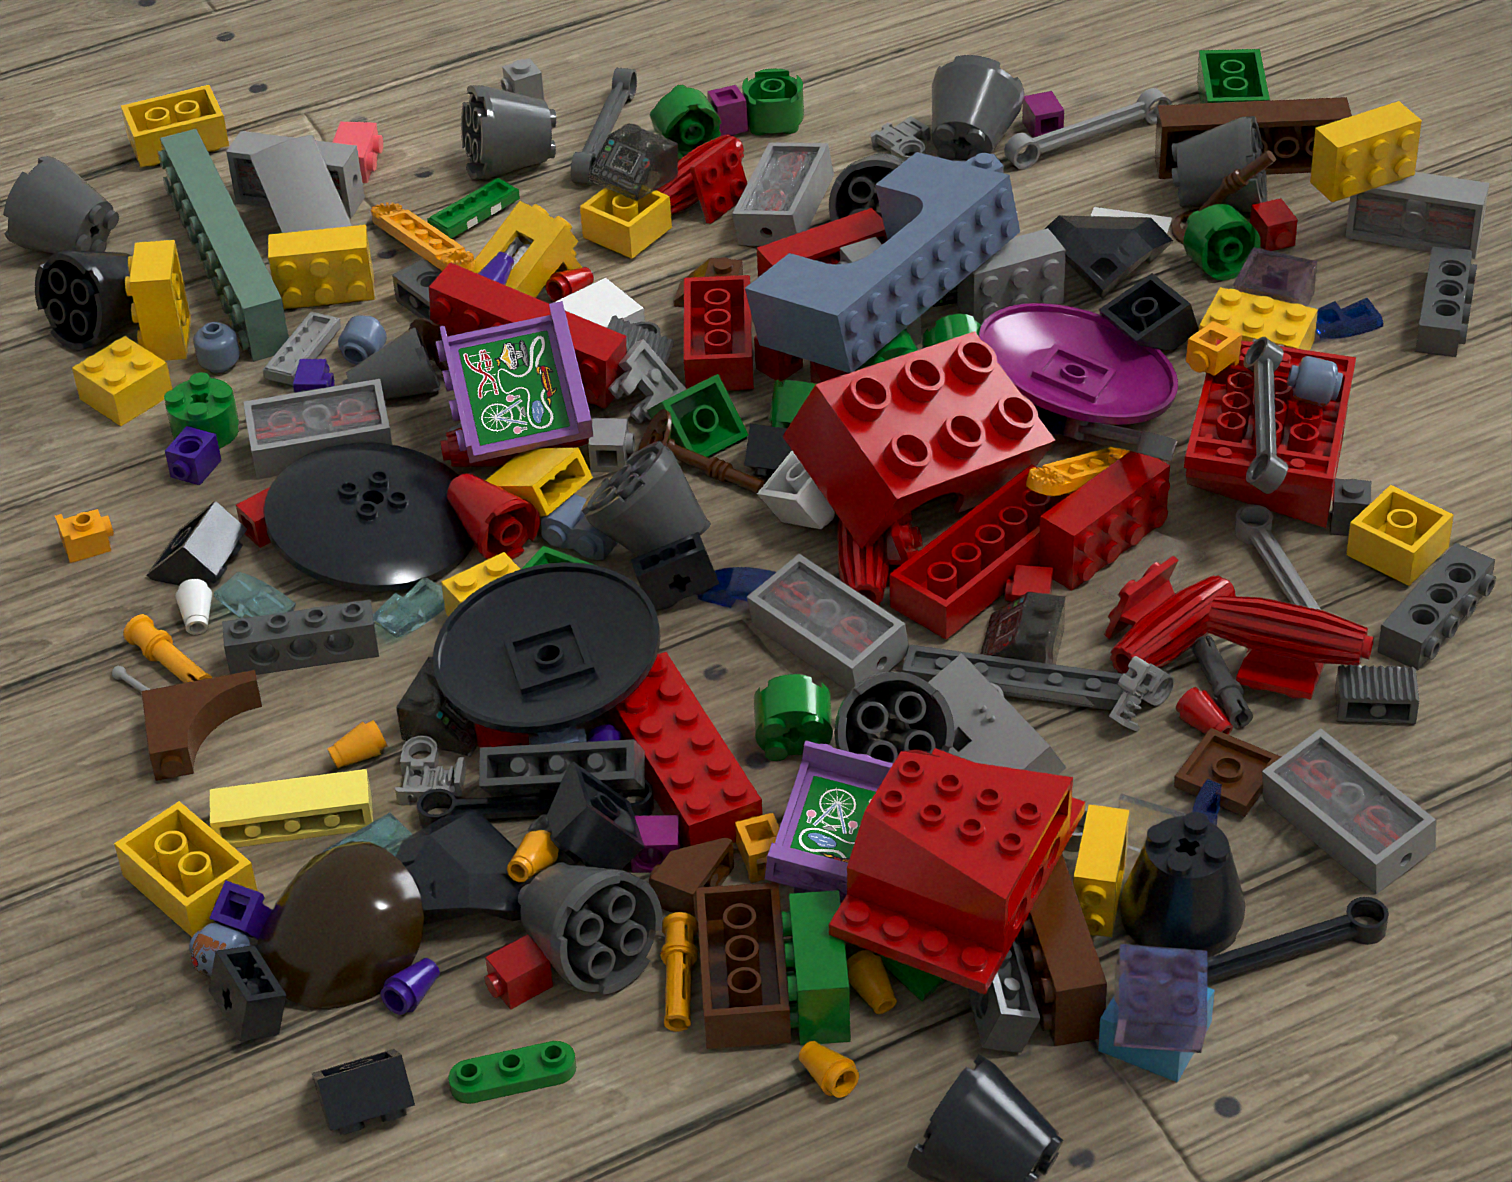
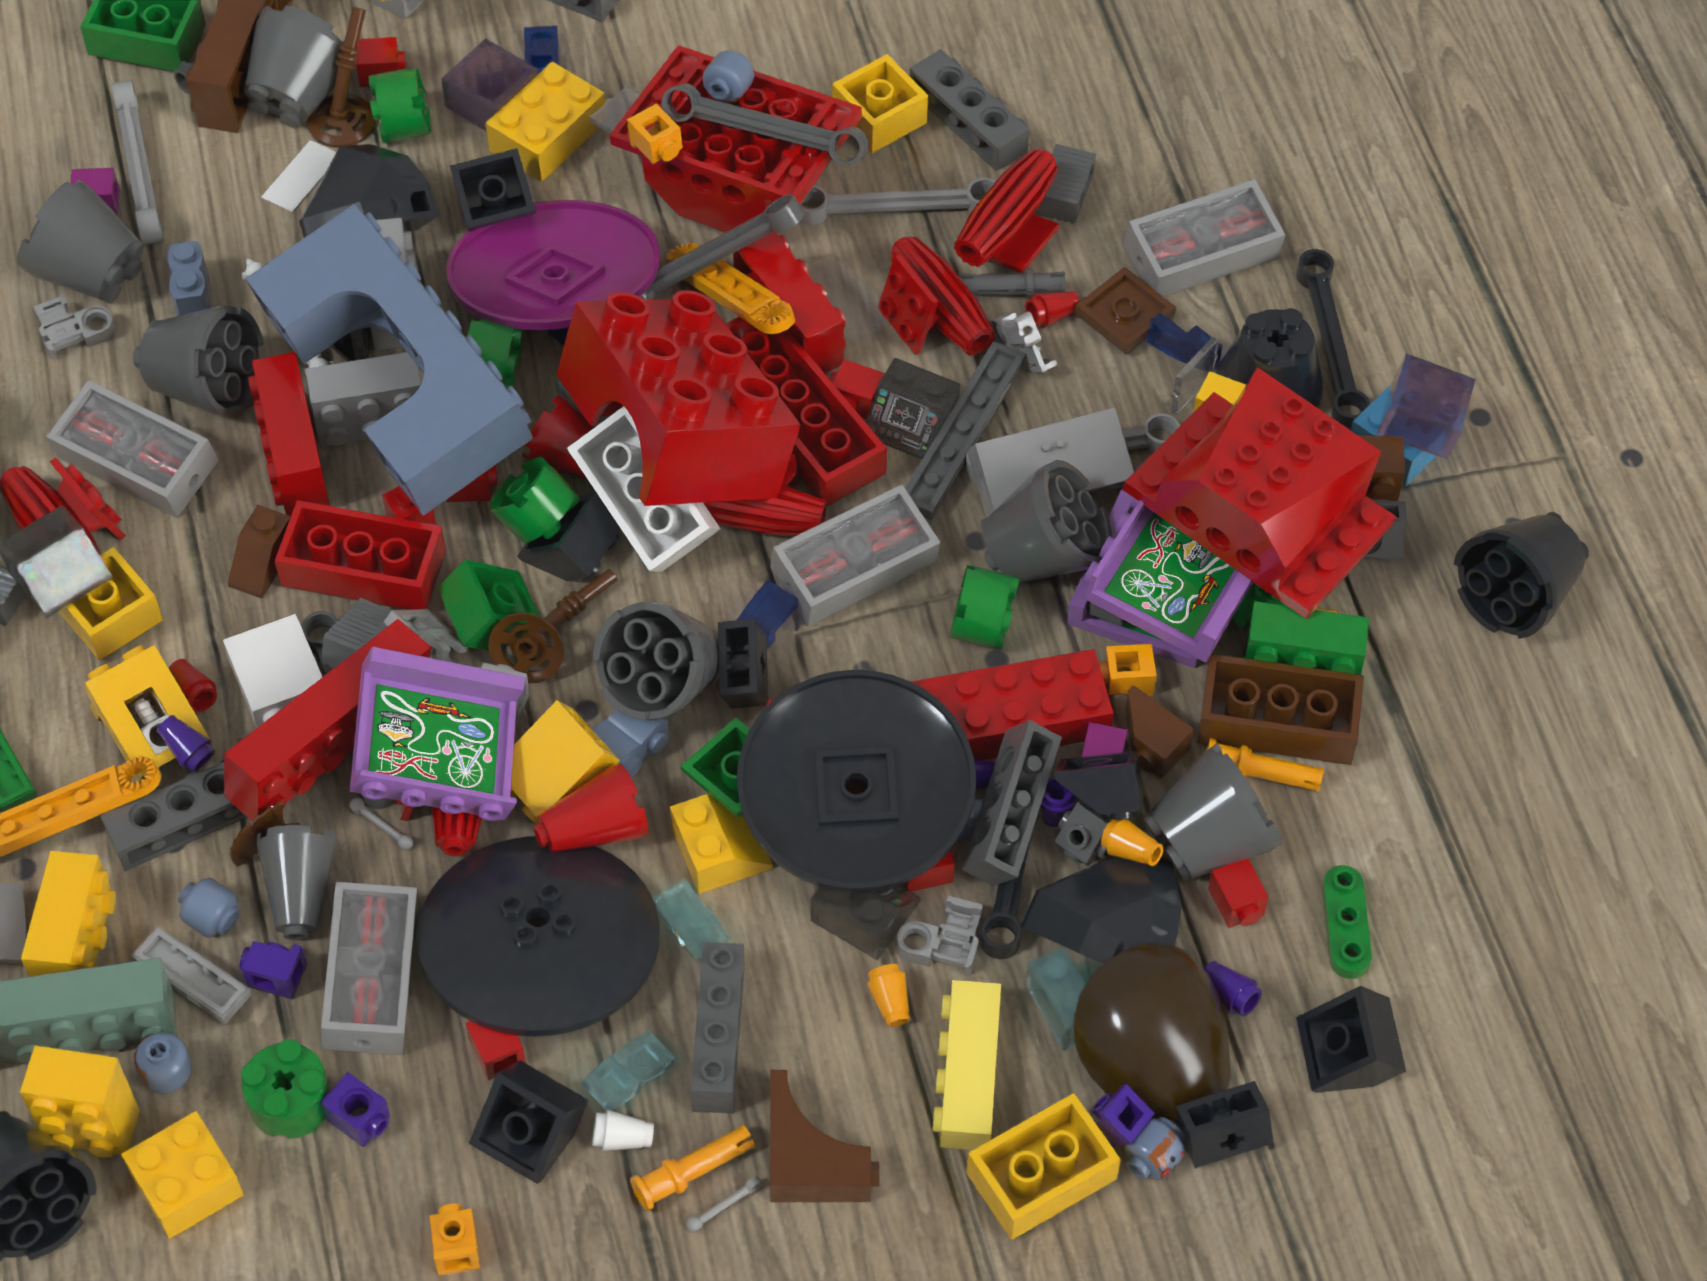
camera: 80 degrees left, 15 degrees up
light orange cone [799,1041,859,1098] -> none

